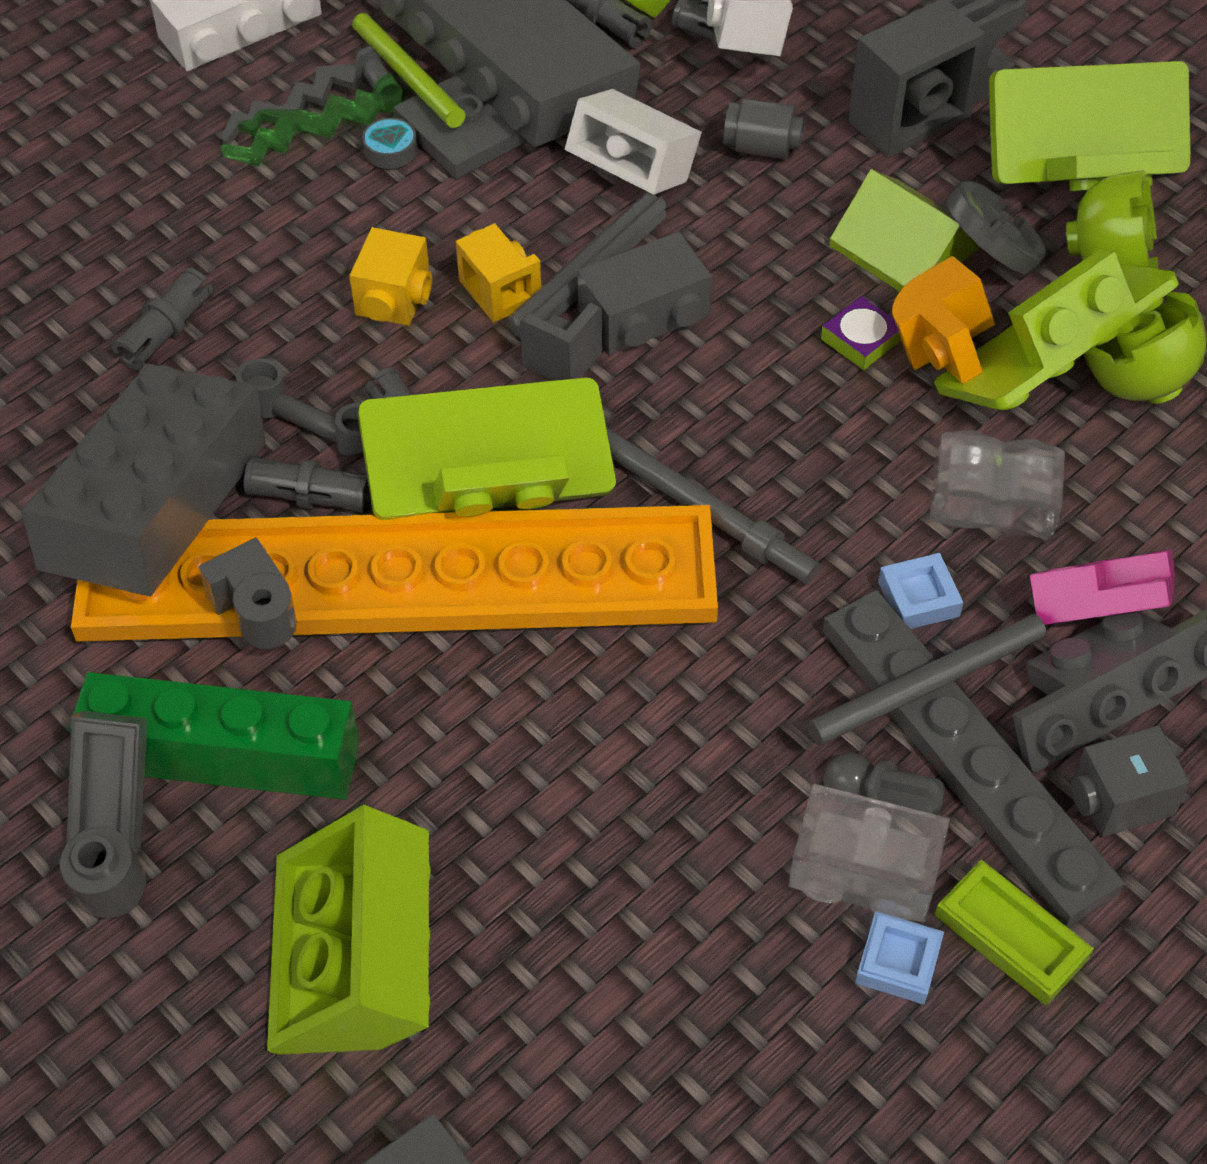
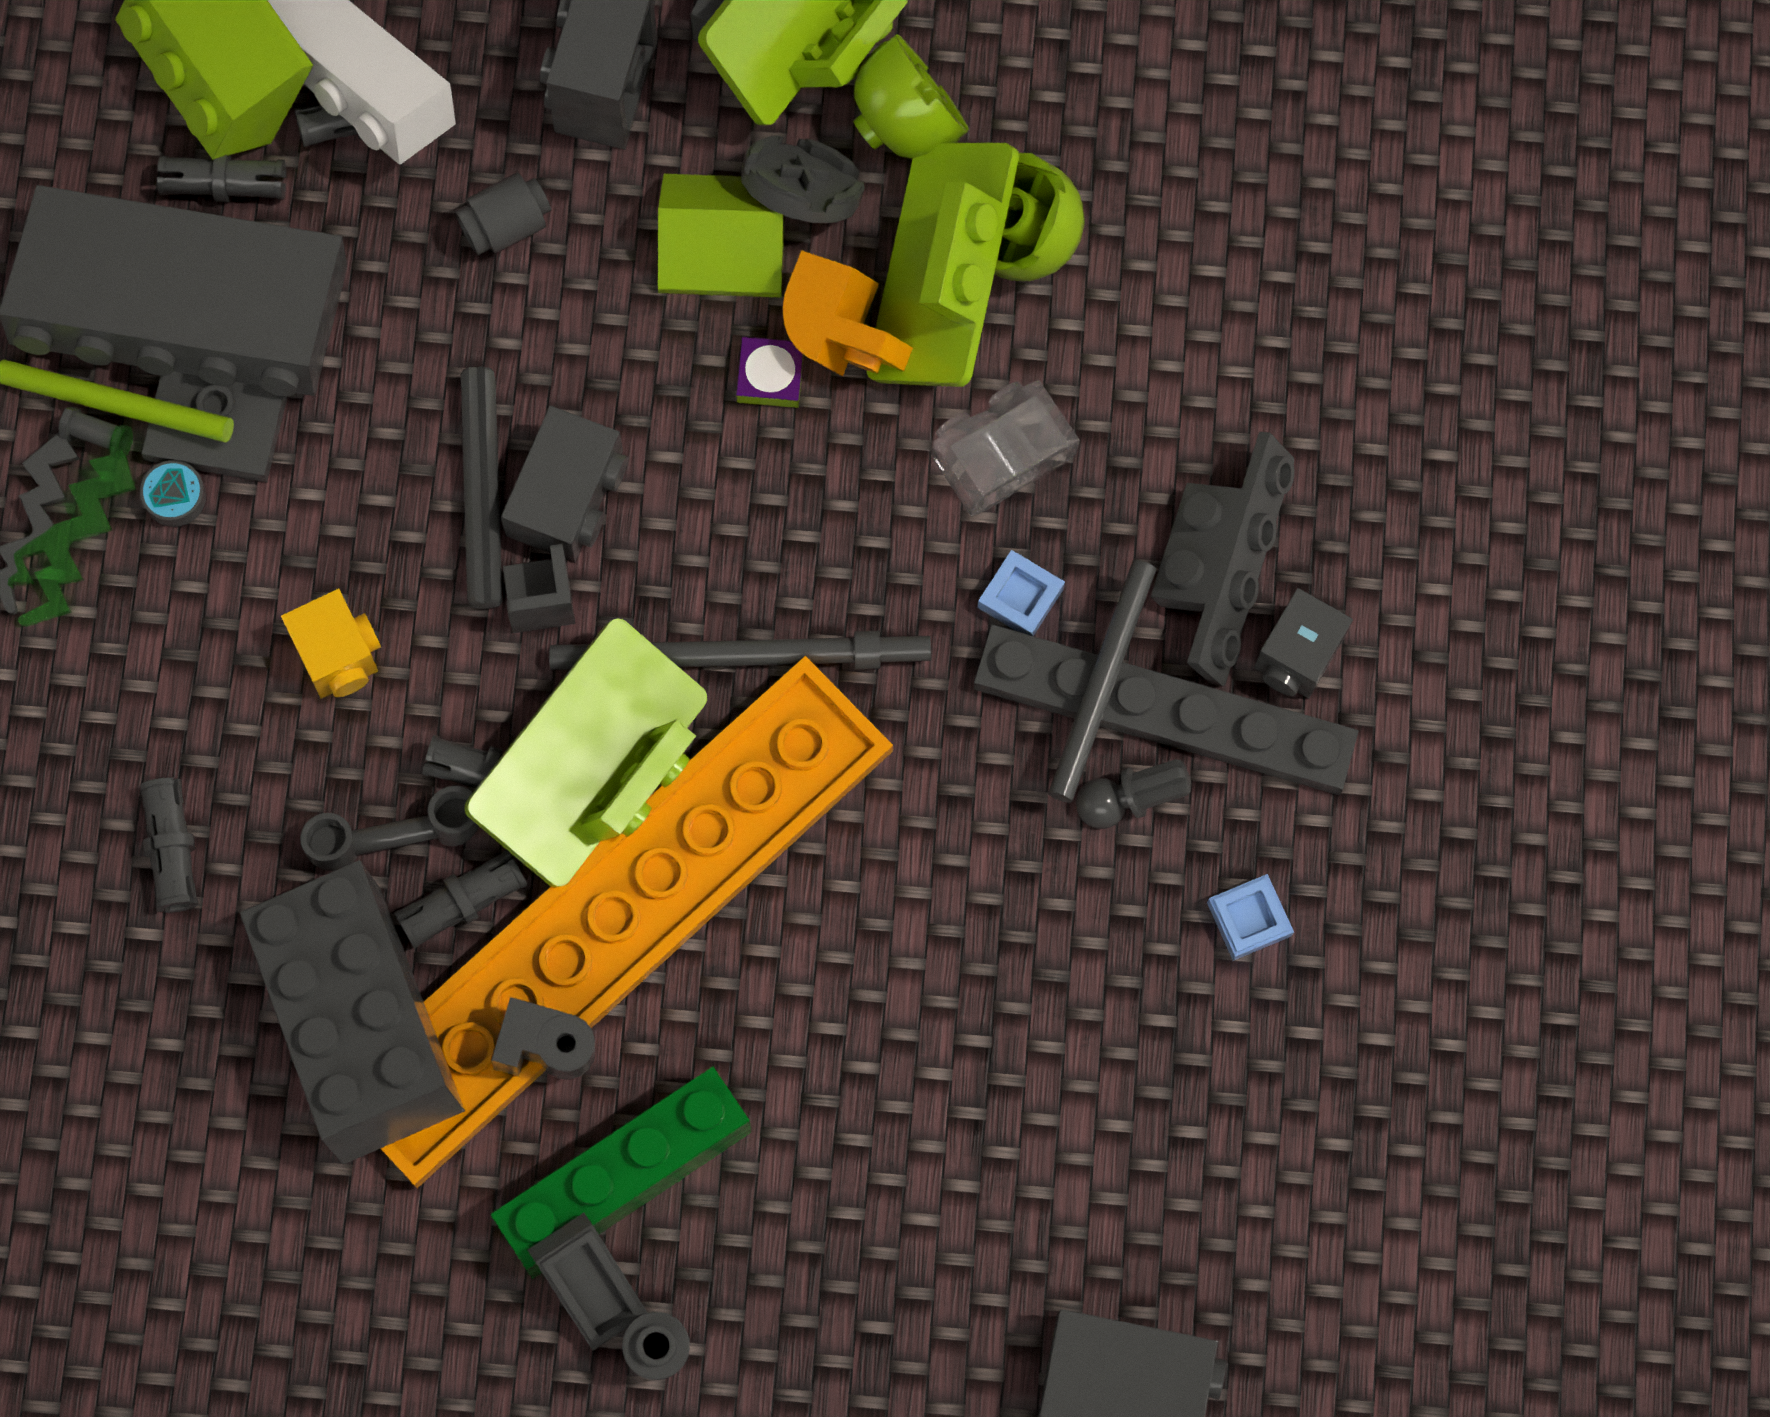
camera: 45 degrees left, 20 degrees up
lime slope [267,805,431,1055] -> none
yellow brick [455,223,541,323] -> none
white brick [565,89,702,195] -> none
clear brick [789,783,950,923] -> none
lime tile [934,860,1094,1007] -> none
dark pink slope [1030,549,1175,625] -> none

